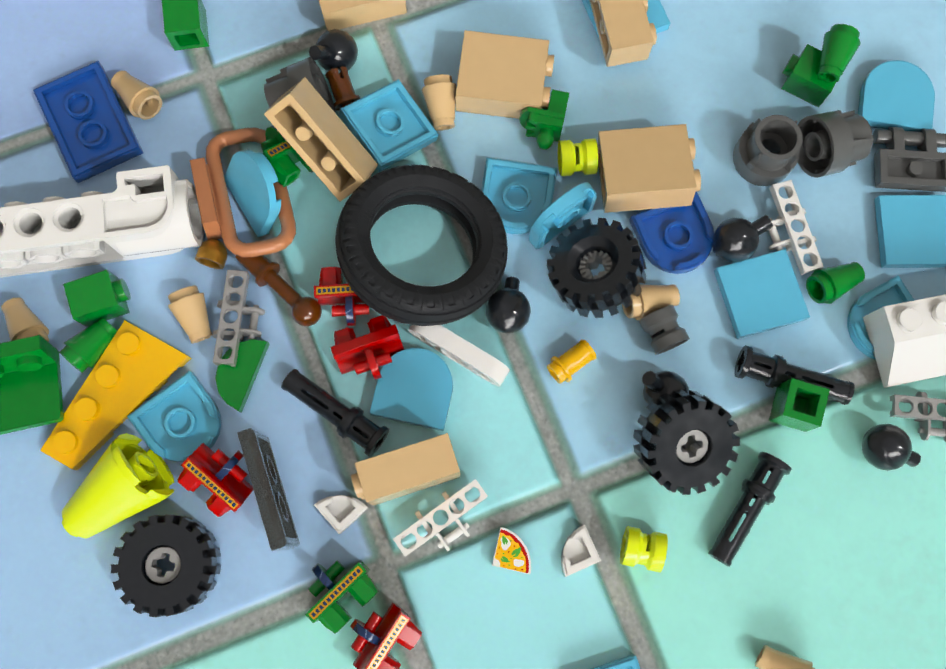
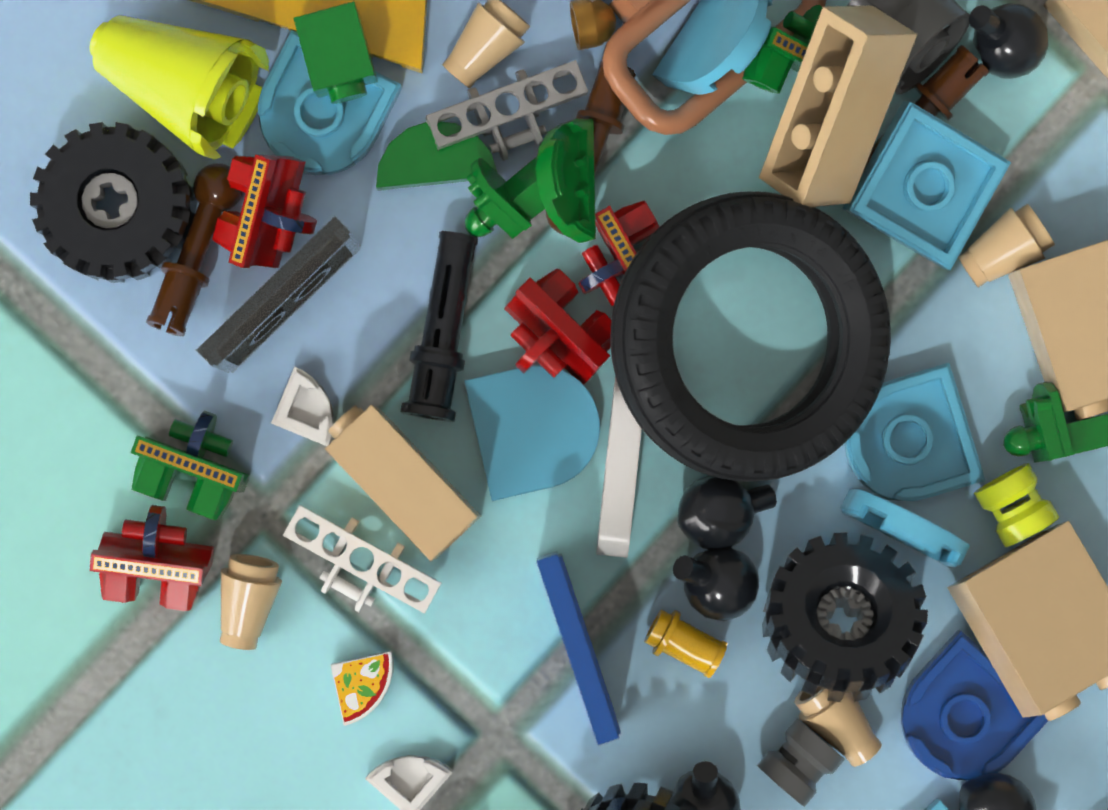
camera: 70 degrees right, 10 degrees up
none -> reddish brown pin [146,163,242,337]
none -> tan cone [220,554,282,650]
none -> green brick [293,1,378,104]
none -> green piece [465,156,545,239]
none -> green tile [535,118,596,243]
none -> blue tile [536,551,621,745]
none -> black piece [673,548,759,621]

